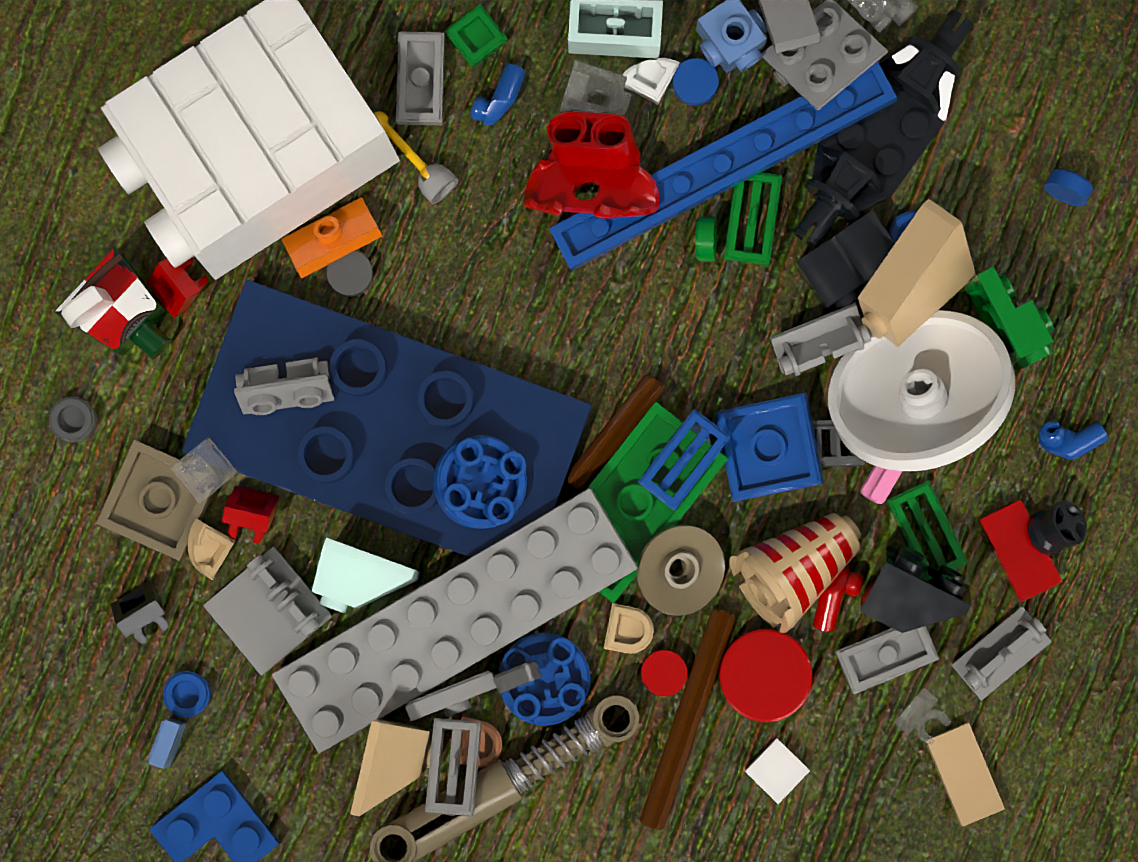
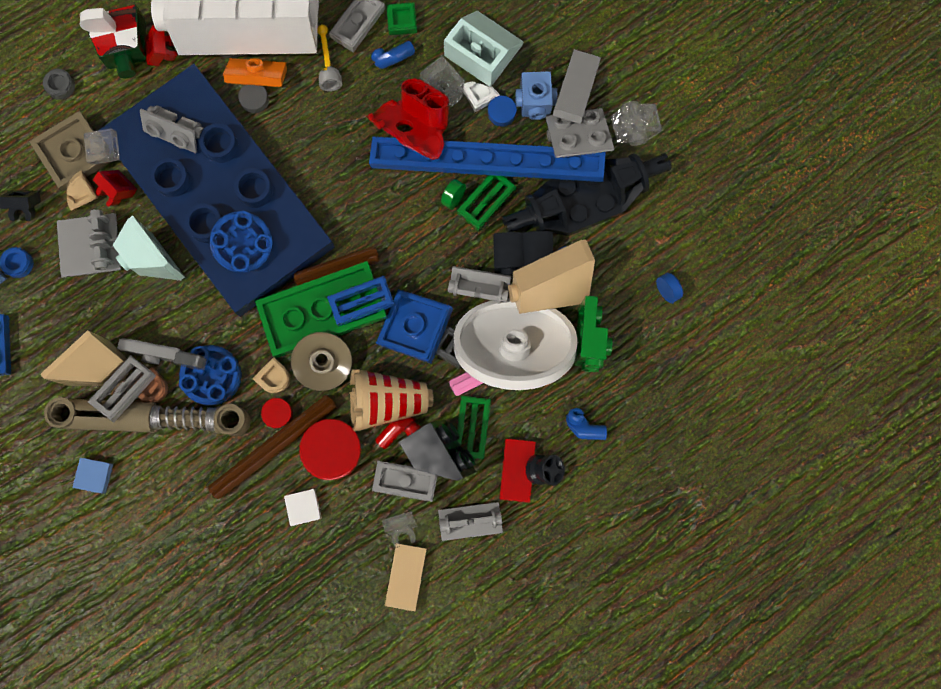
camera: 25 degrees right, 5 degrees down
light grey plate [272,487,638,754] -> none

